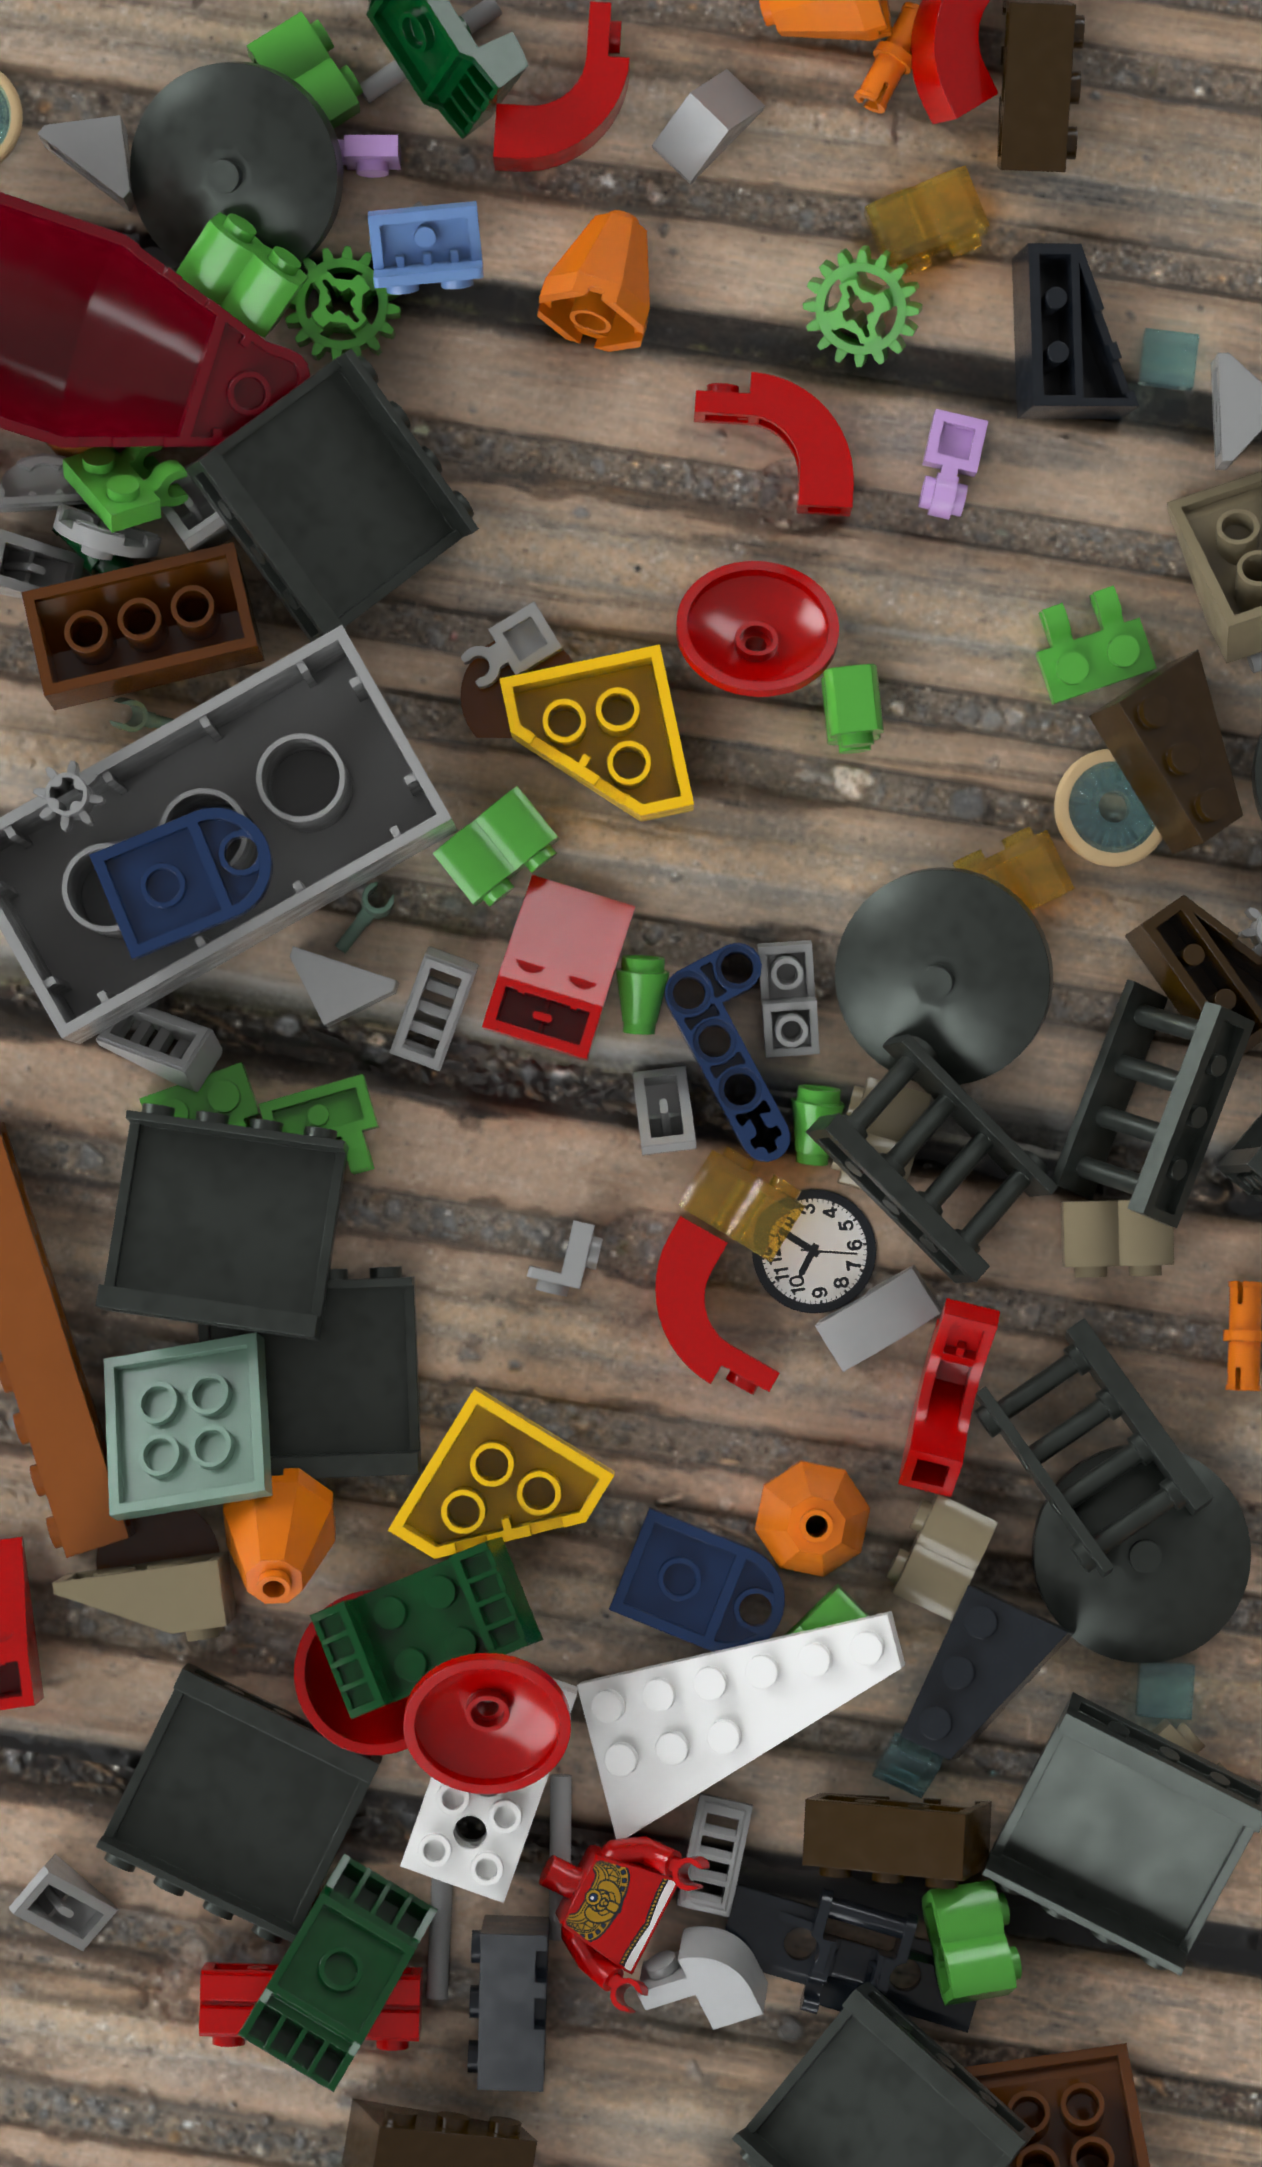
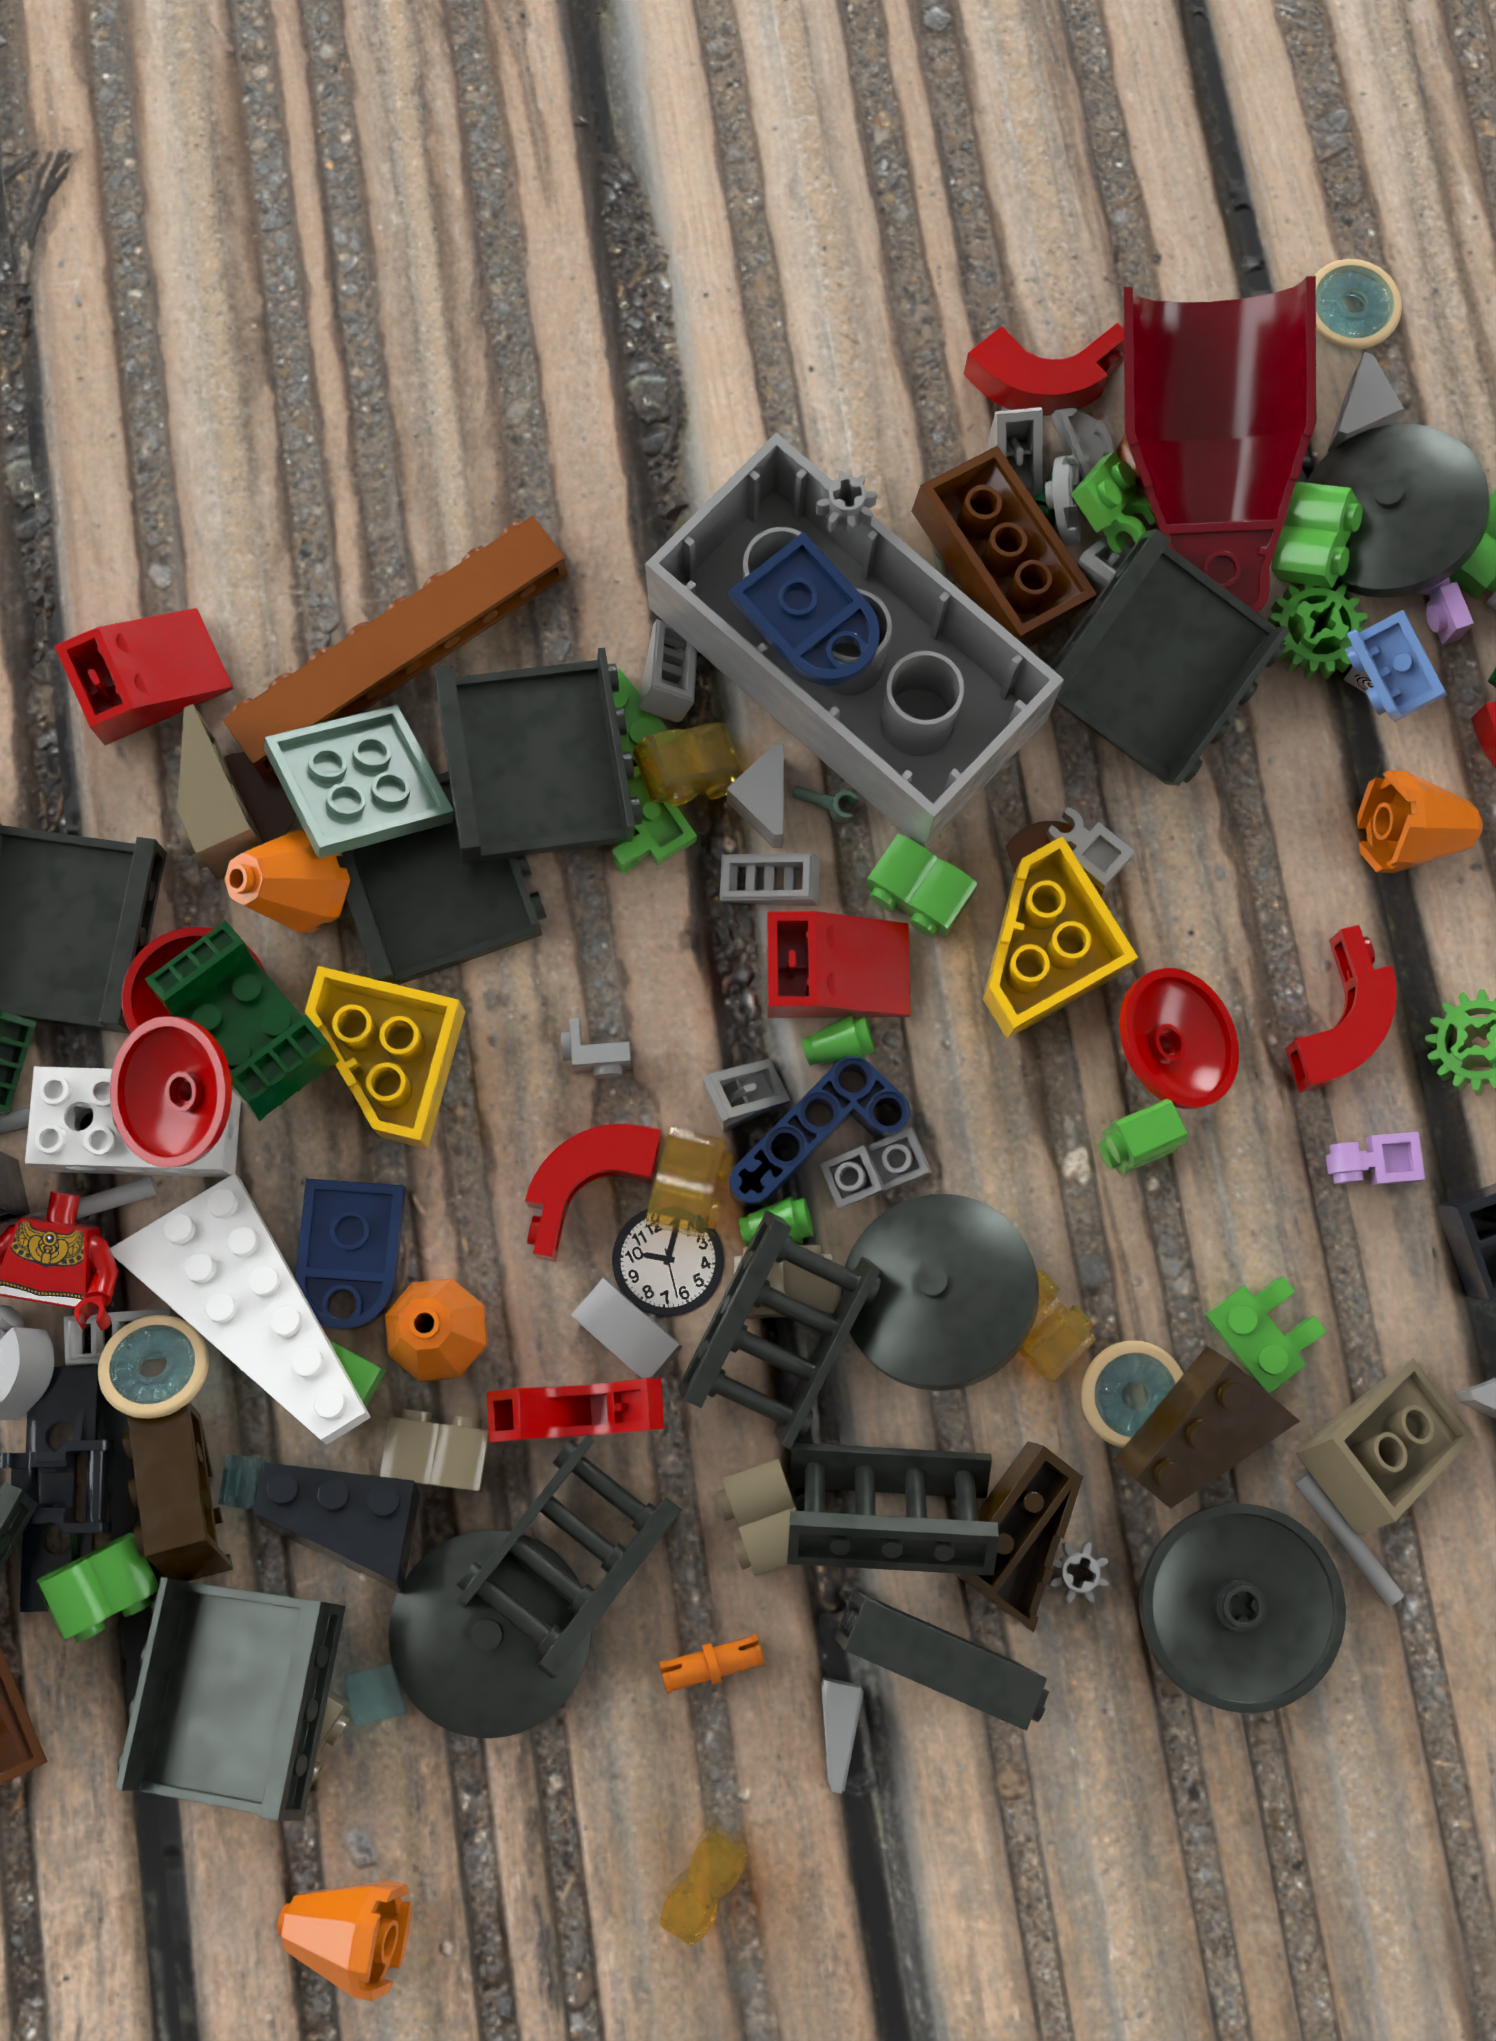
camera: 65 degrees right, 10 degrees down
none -> wheel [98,1315,209,1419]
none -> clear yellow brick [632,723,744,806]

